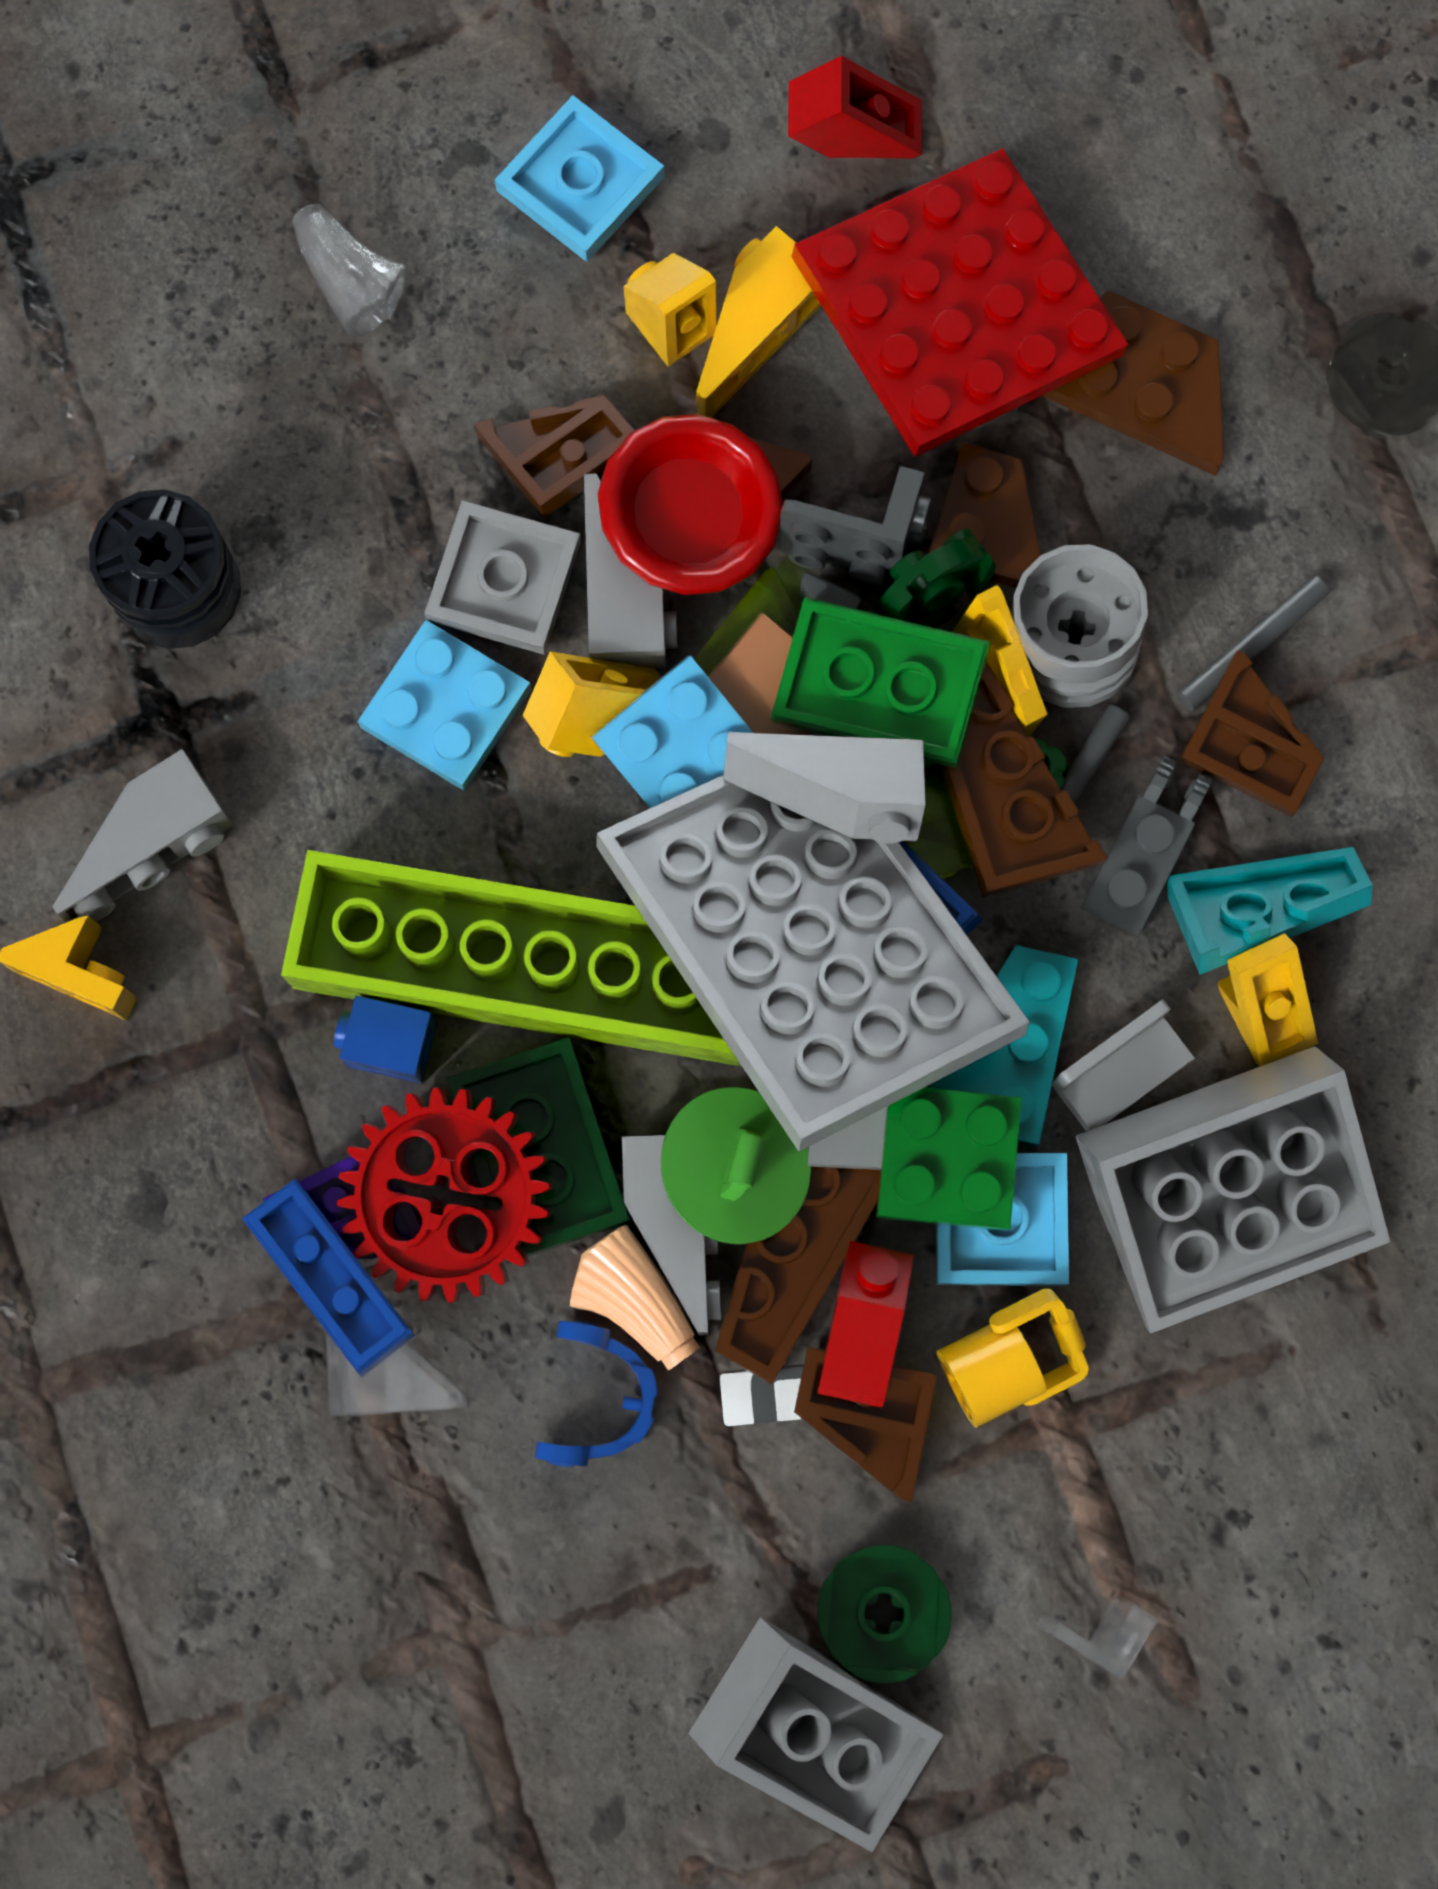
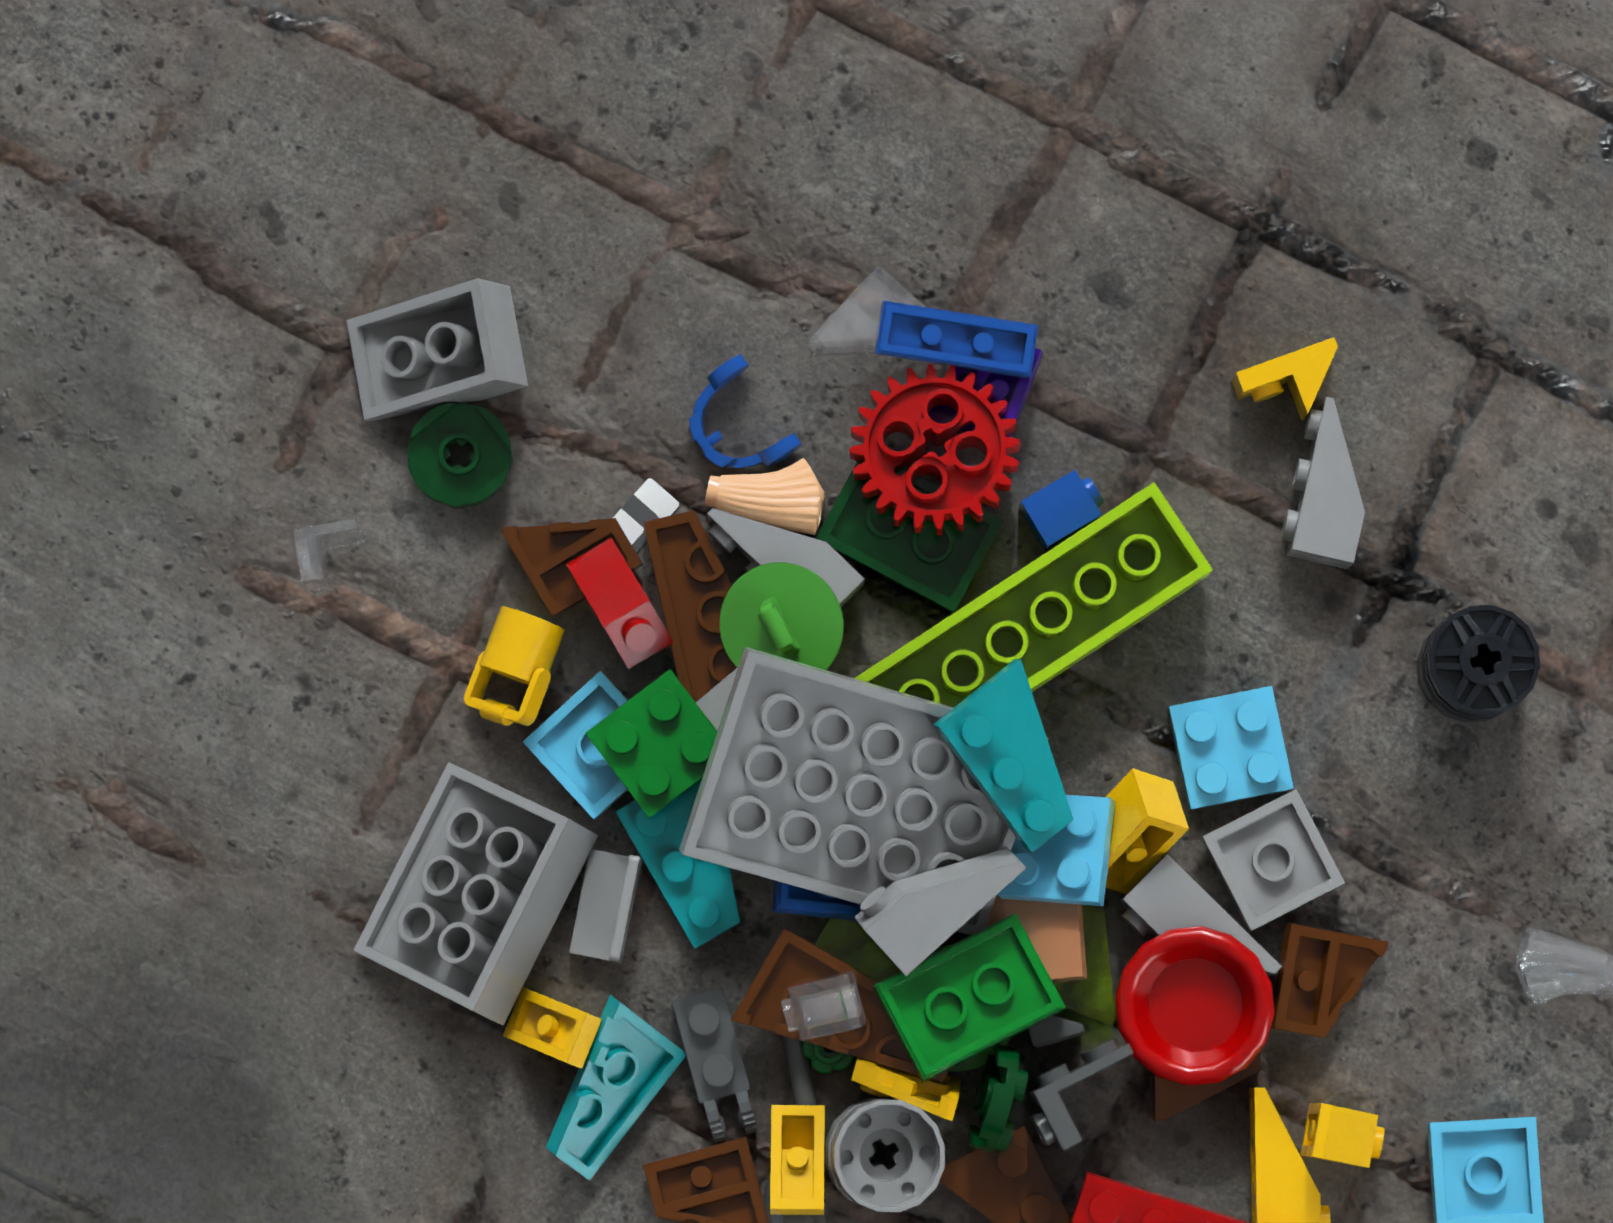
camera: 135 degrees right, 5 degrees up
none -> yellow slope [770,1105,825,1215]
none -> clear slope [782,970,867,1041]
none -> teal wing [933,659,1074,853]

